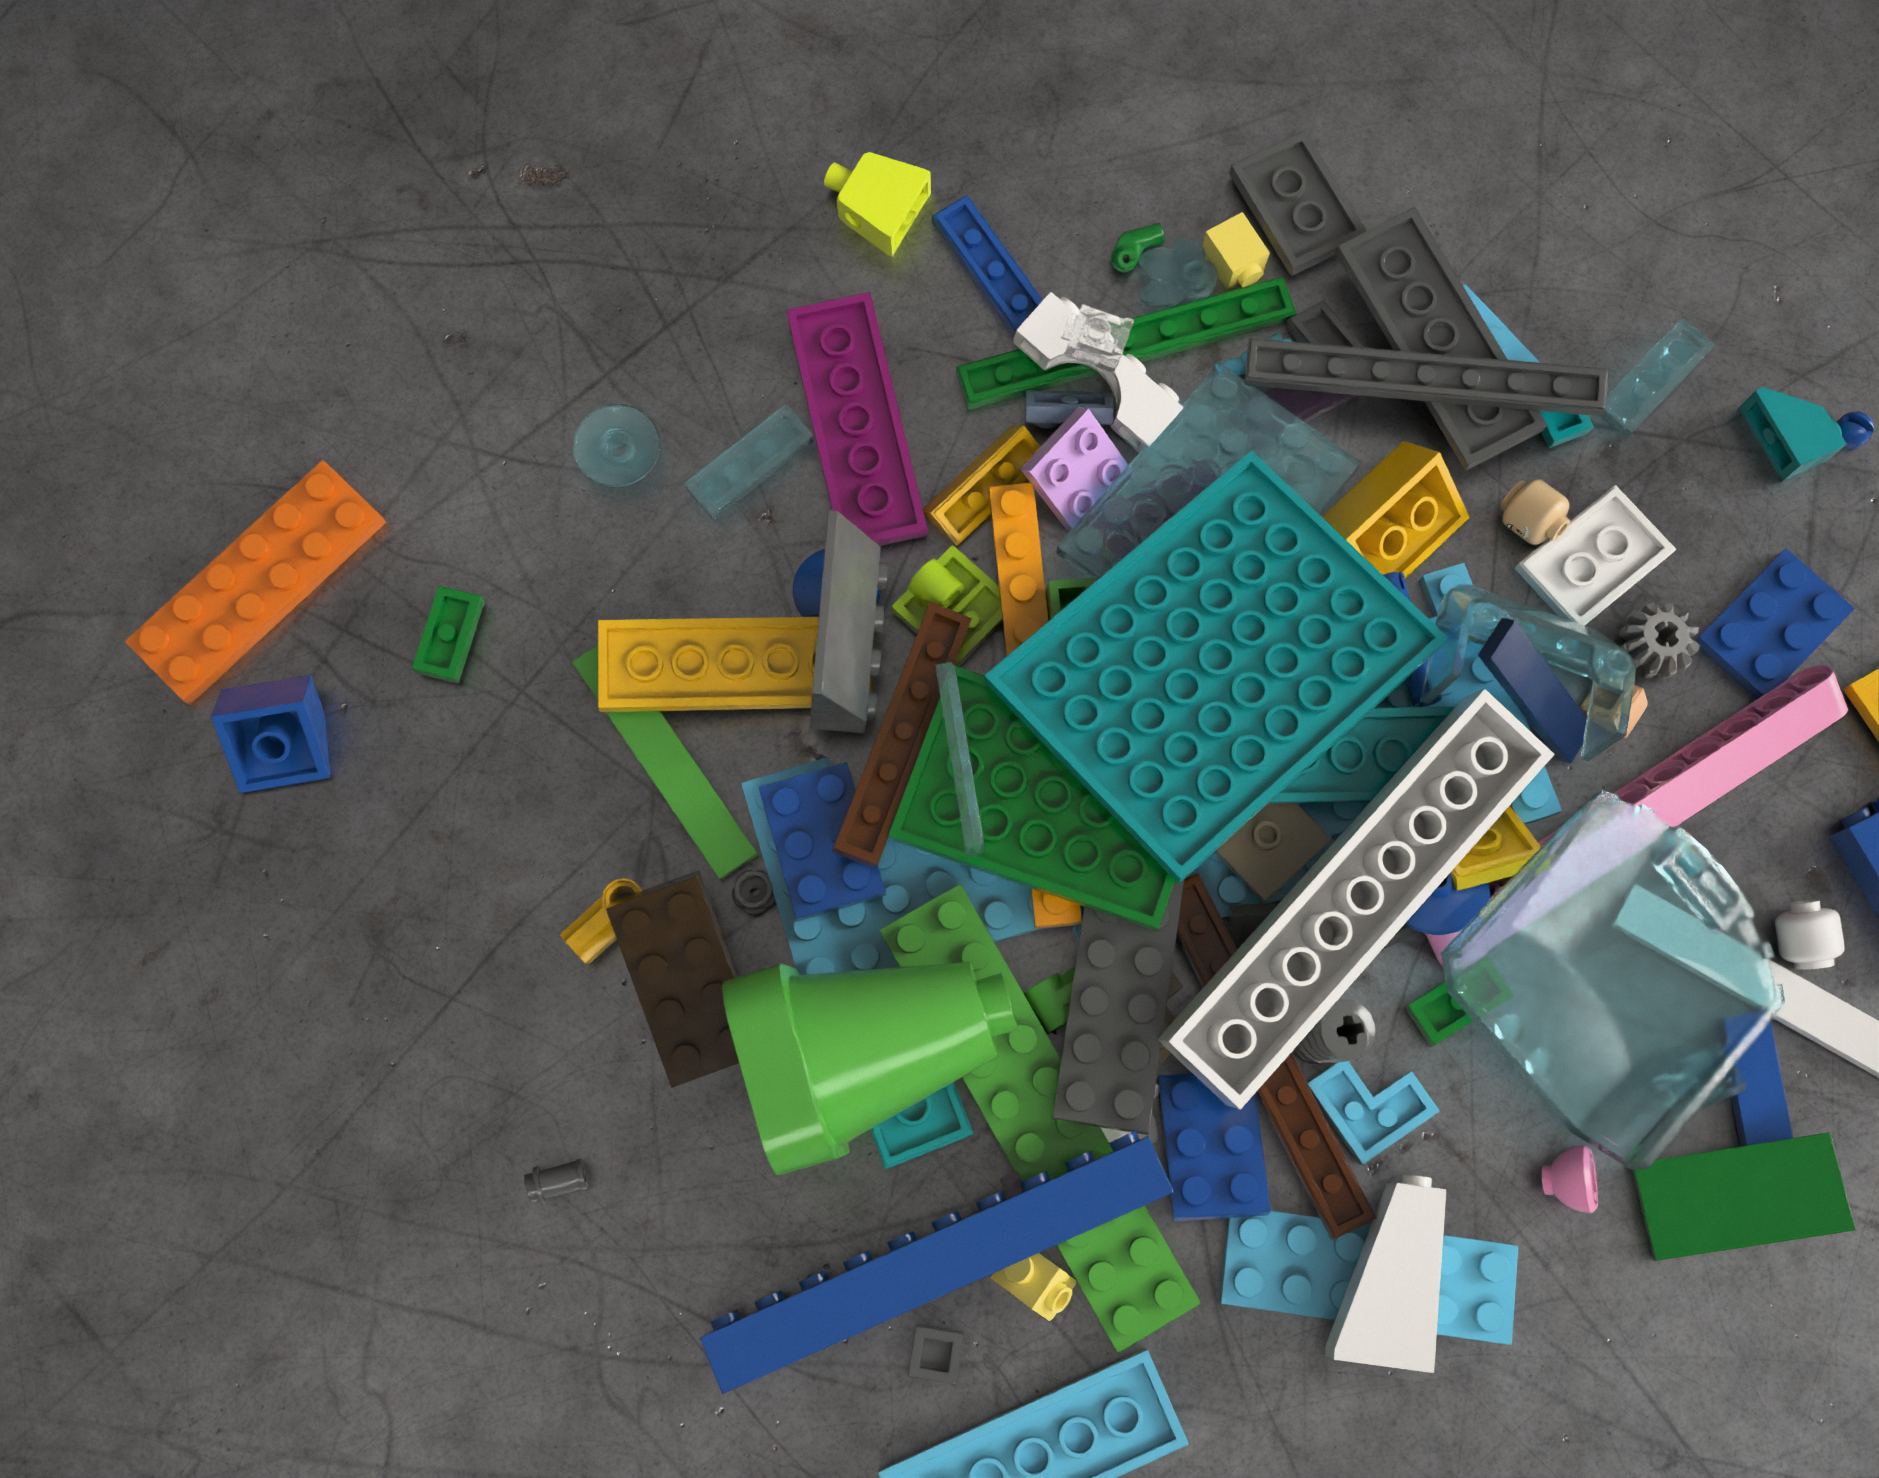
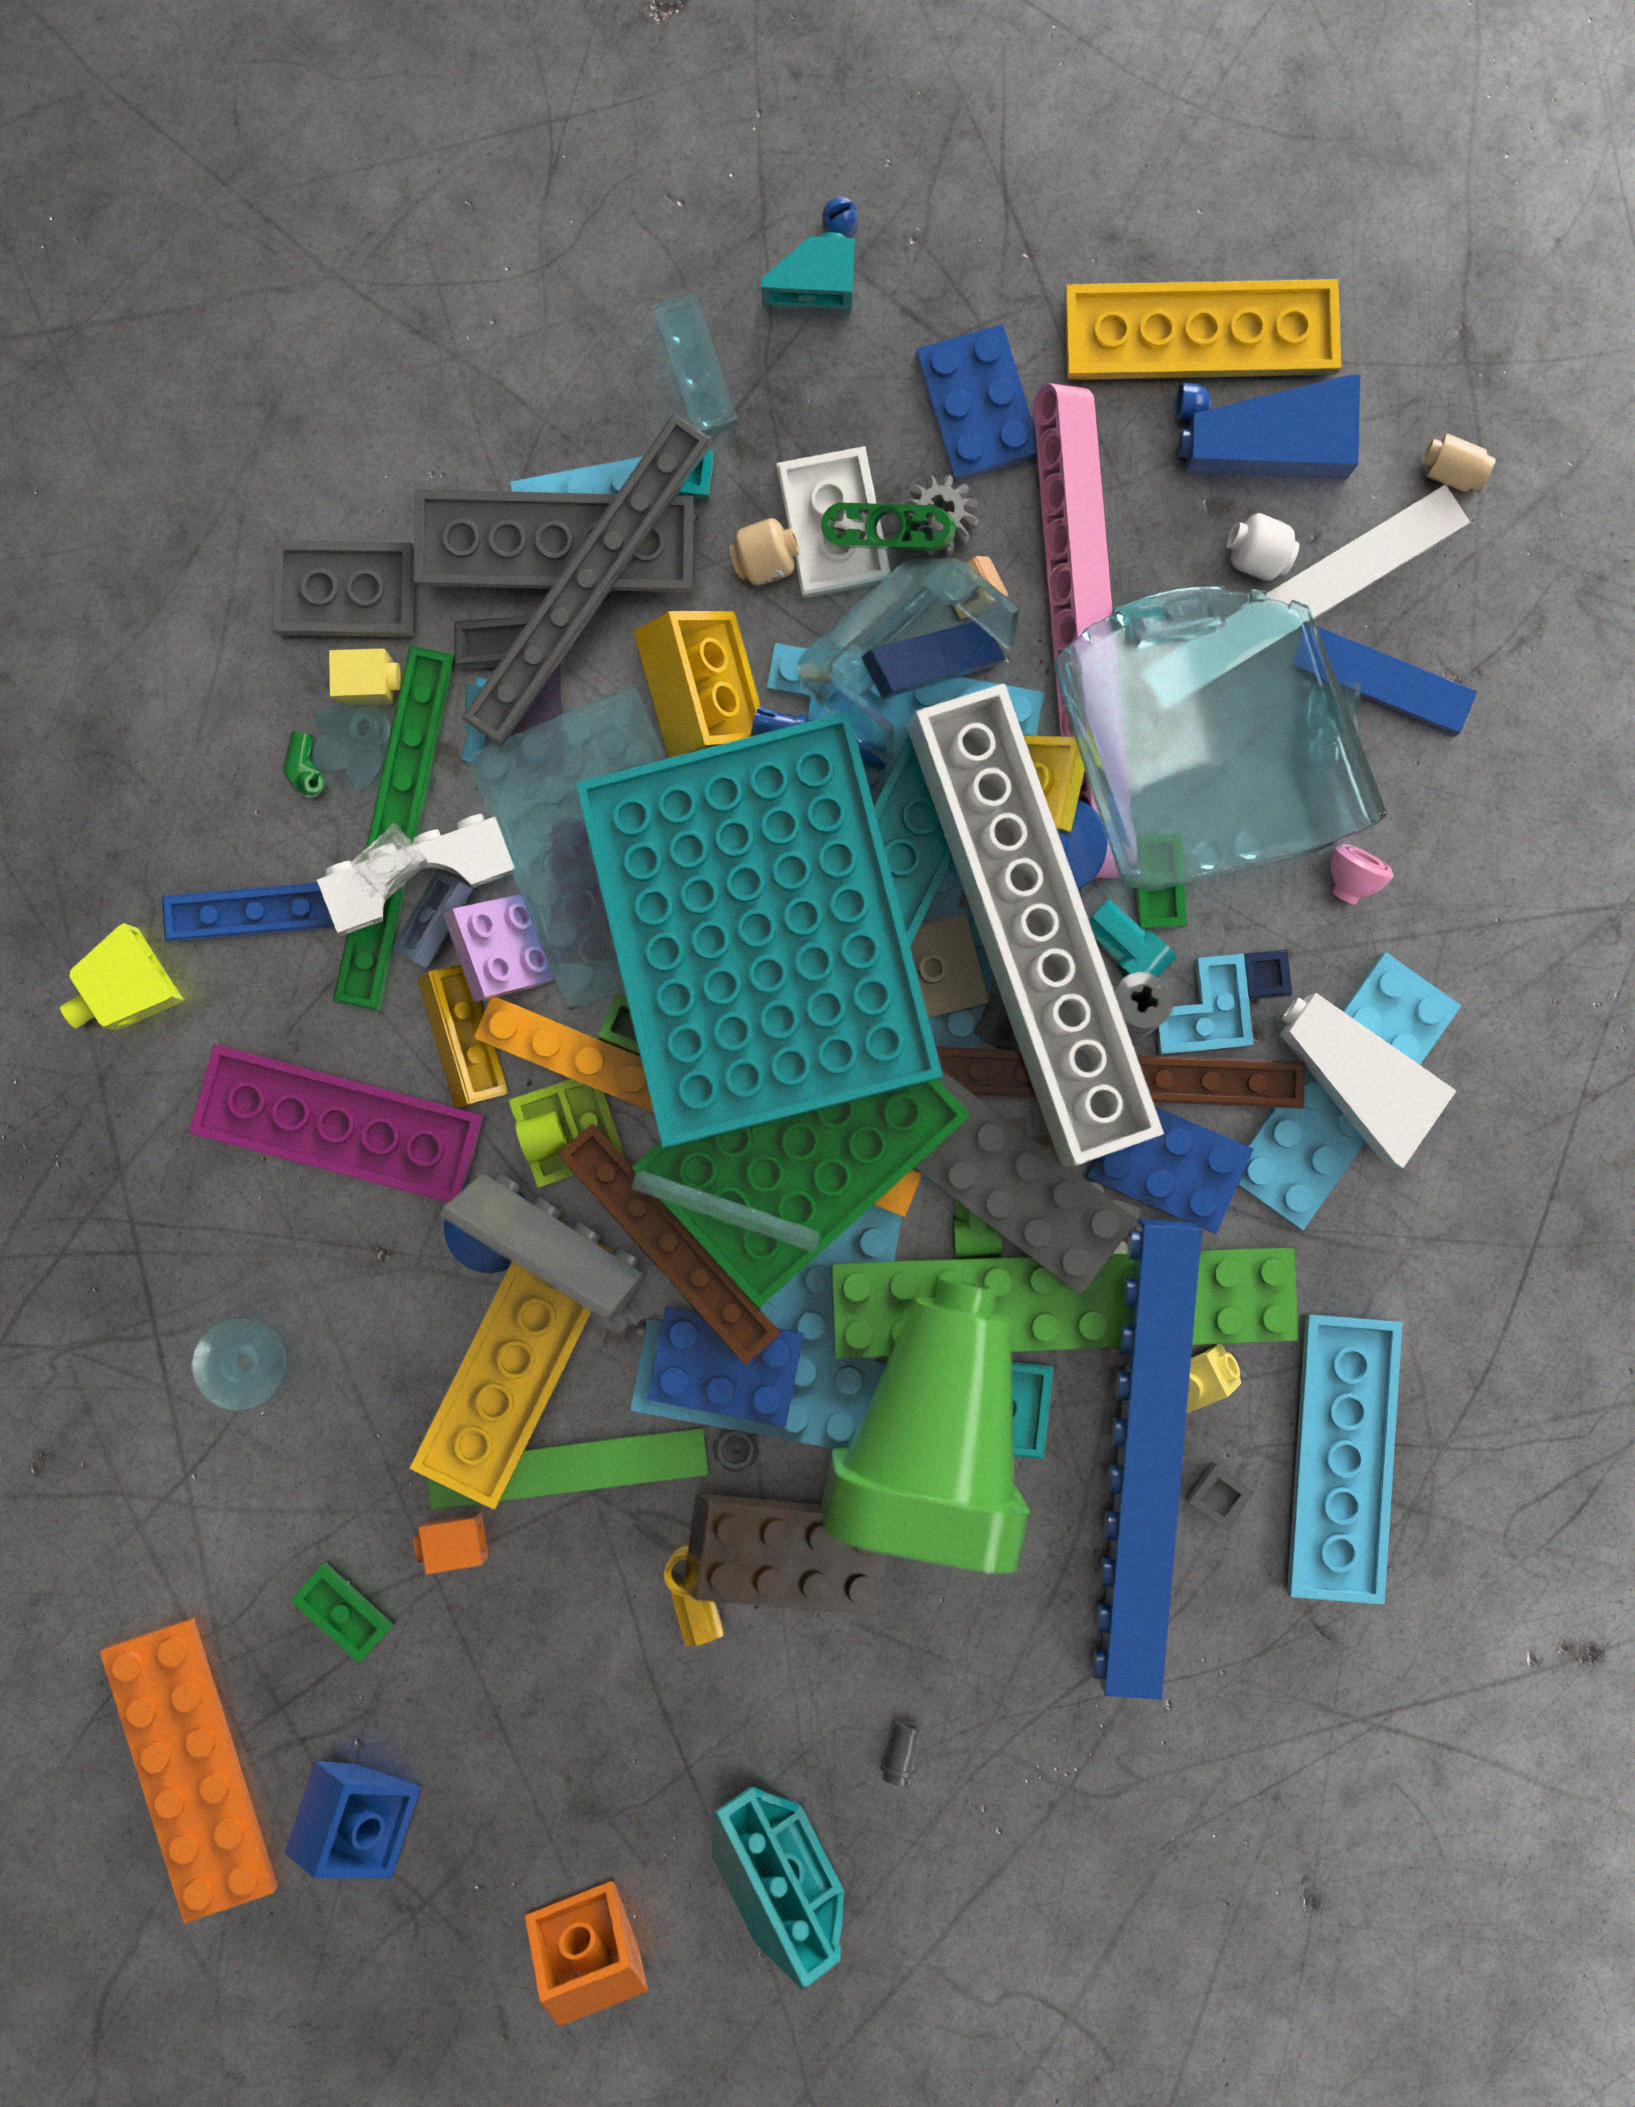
camera: 65 degrees left, 10 degrees up
clear light blue plate [684,404,815,521] -> none
green tile [1631,1132,1856,1261] -> none
none -> orange brick [413,1512,489,1575]
none -> orange slope [525,1881,648,2027]
none -> teal wedge [712,1787,844,1989]
none -> green beam [821,503,956,551]
none -> teal piece [1089,898,1176,978]
none -> dark blue tile [1244,949,1292,1000]

